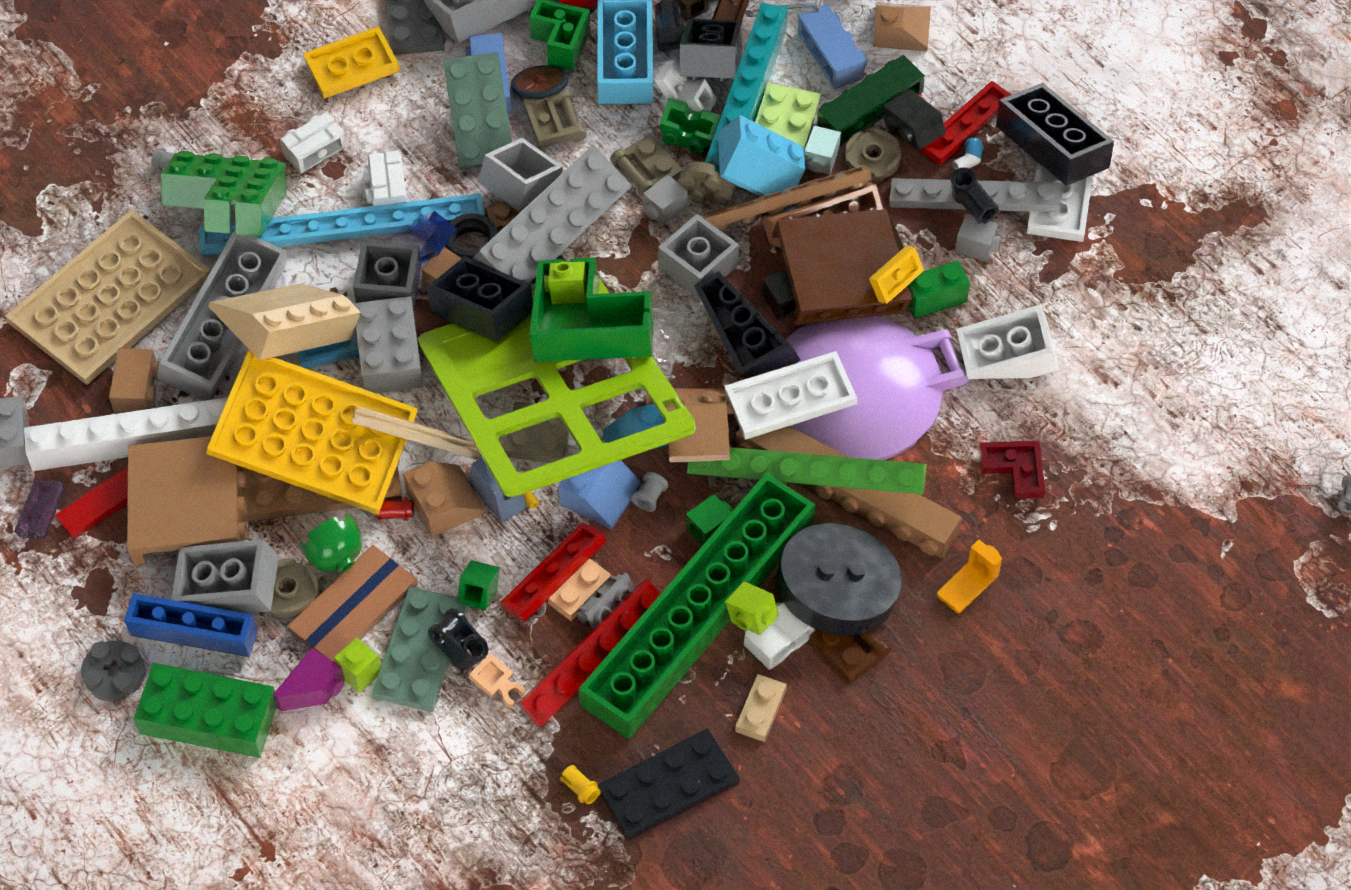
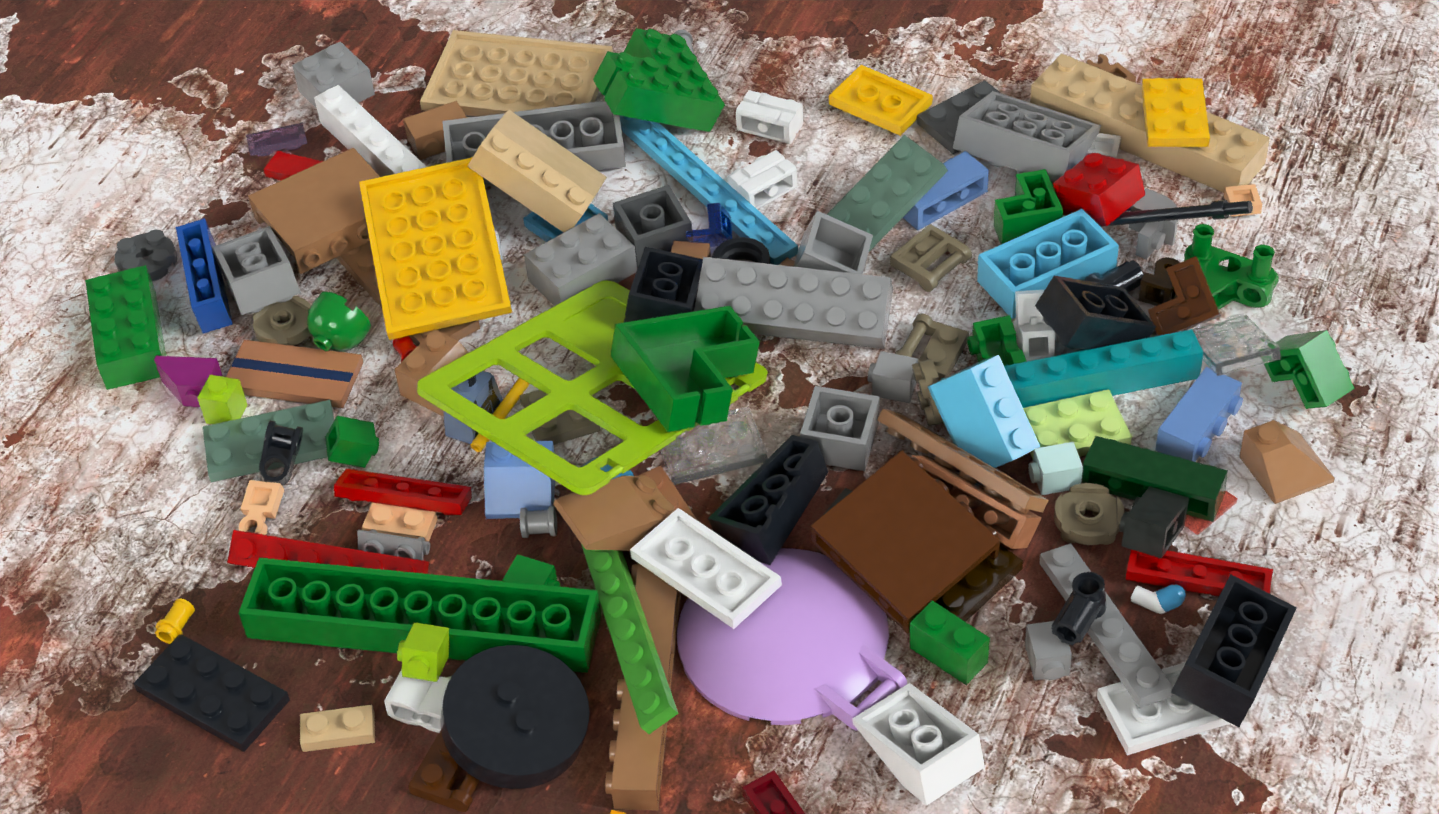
camera: 65 degrees right, 10 degrees down
tan axle [352,406,482,460] -> none
copper wheel [511,65,569,99] -> none
lime brick [544,262,588,304] -> none
yellow plate [869,245,924,304] -> none

